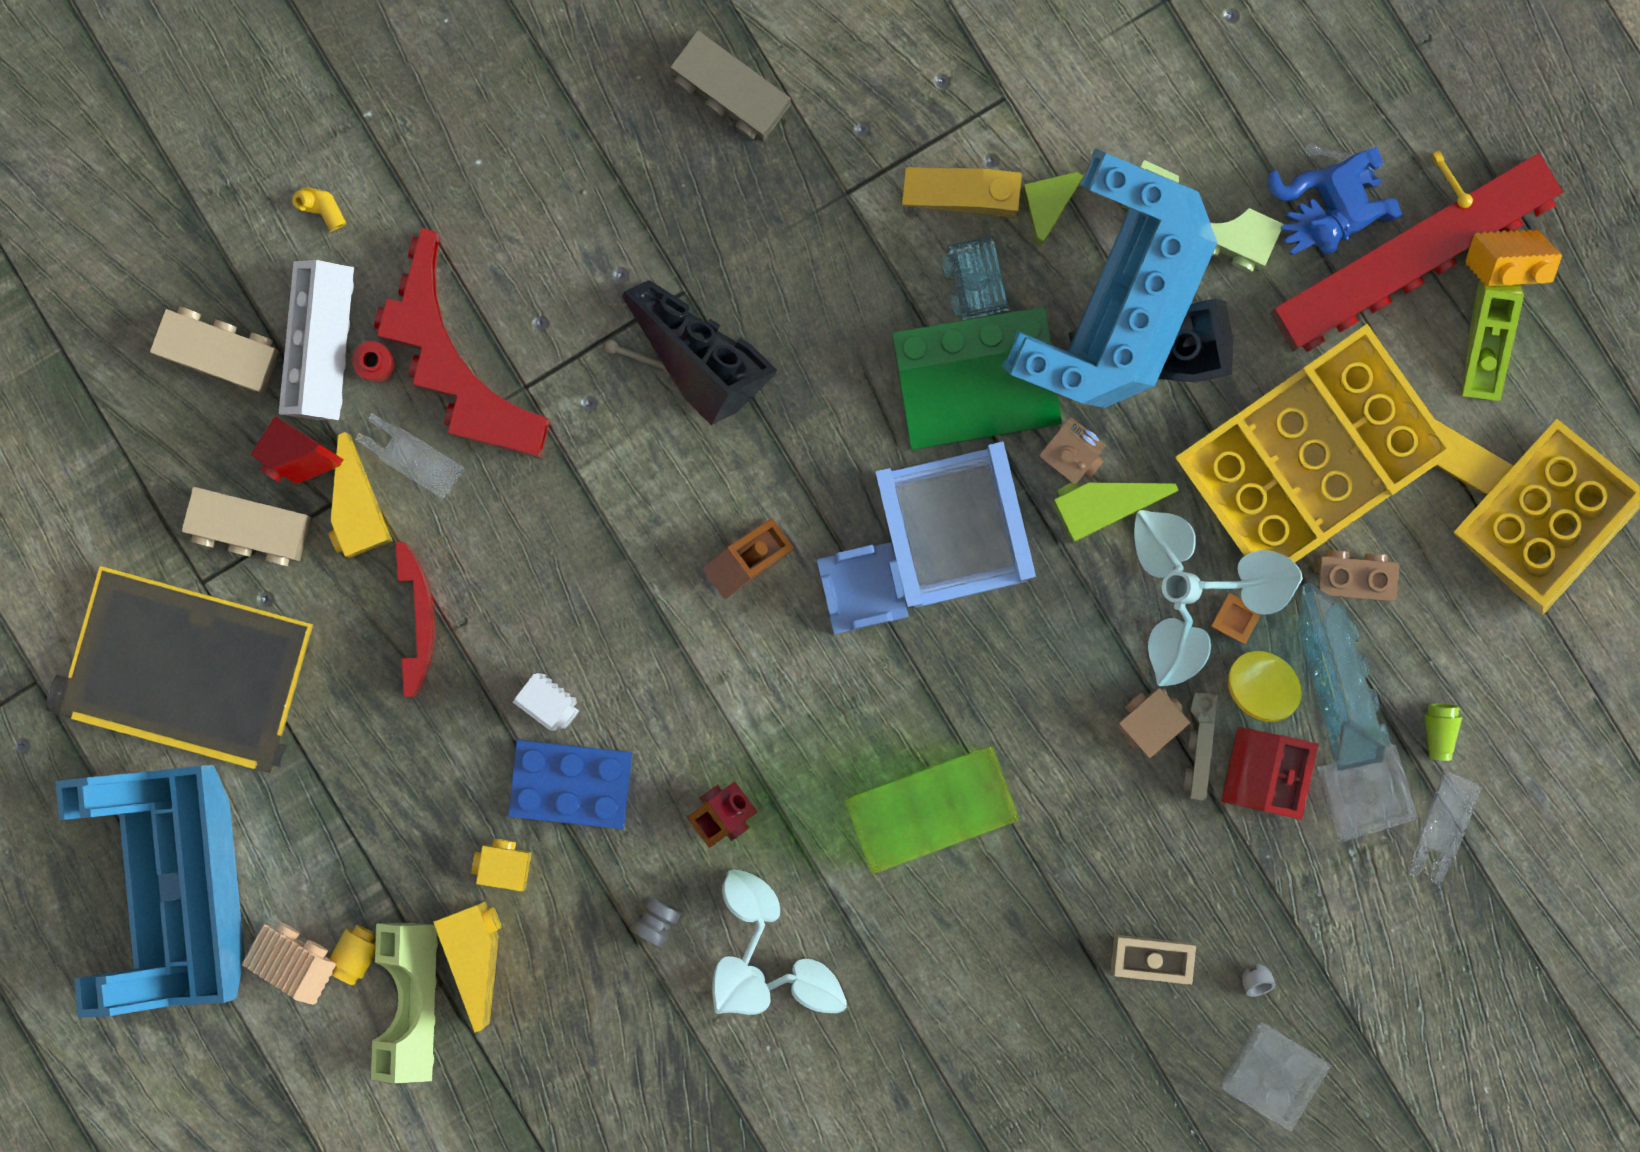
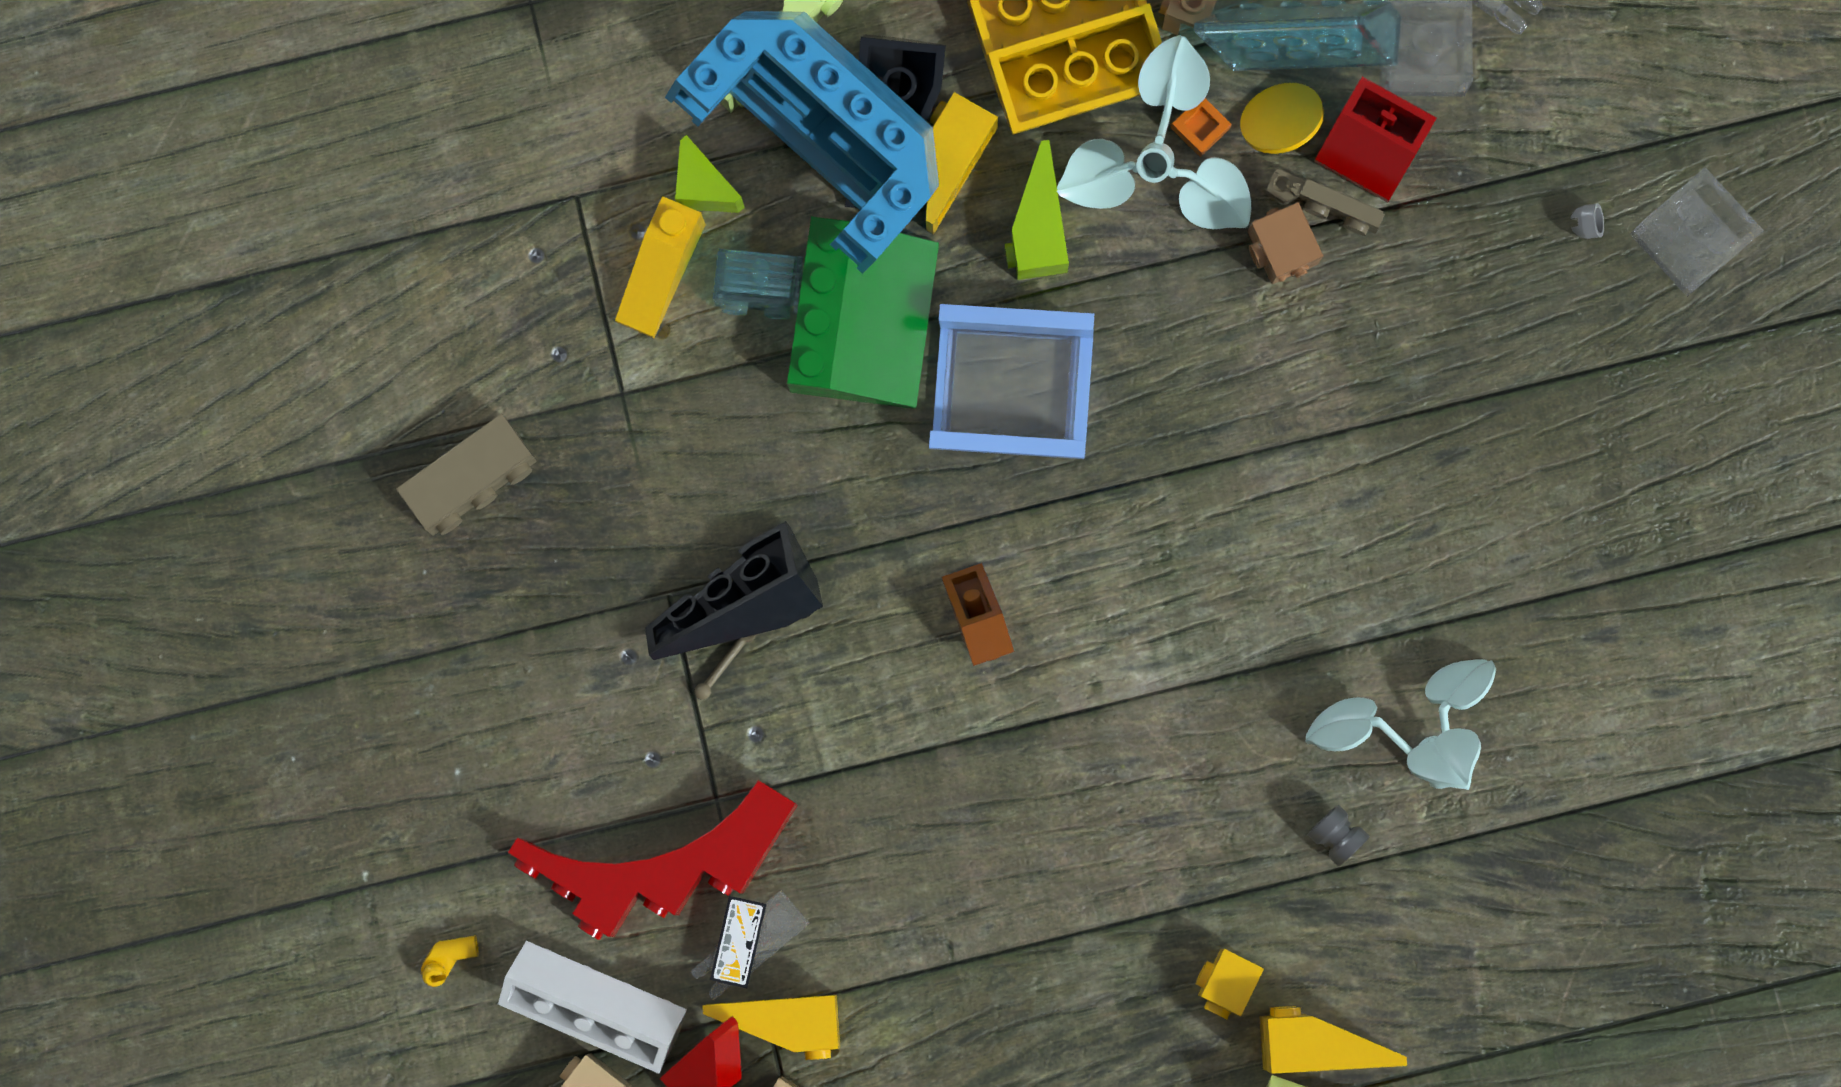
camera: 65 degrees left, 5 degrees down
red brick [352,341,396,383] -> none
red slope [396,542,435,698] -> none
blue plate [508,740,633,829] -> none
white brick [513,673,579,731] -> none
dark red brick [687,781,758,848] -> none
medium blue panel [817,542,909,635] -> none
clear neon green brick [844,745,1020,875] -> none
medium nougat head [1039,417,1106,485] -> none
tan brick [1110,934,1196,985] -> none
none -> sticker [710,896,767,989]
none -> yellow slope [926,92,998,234]

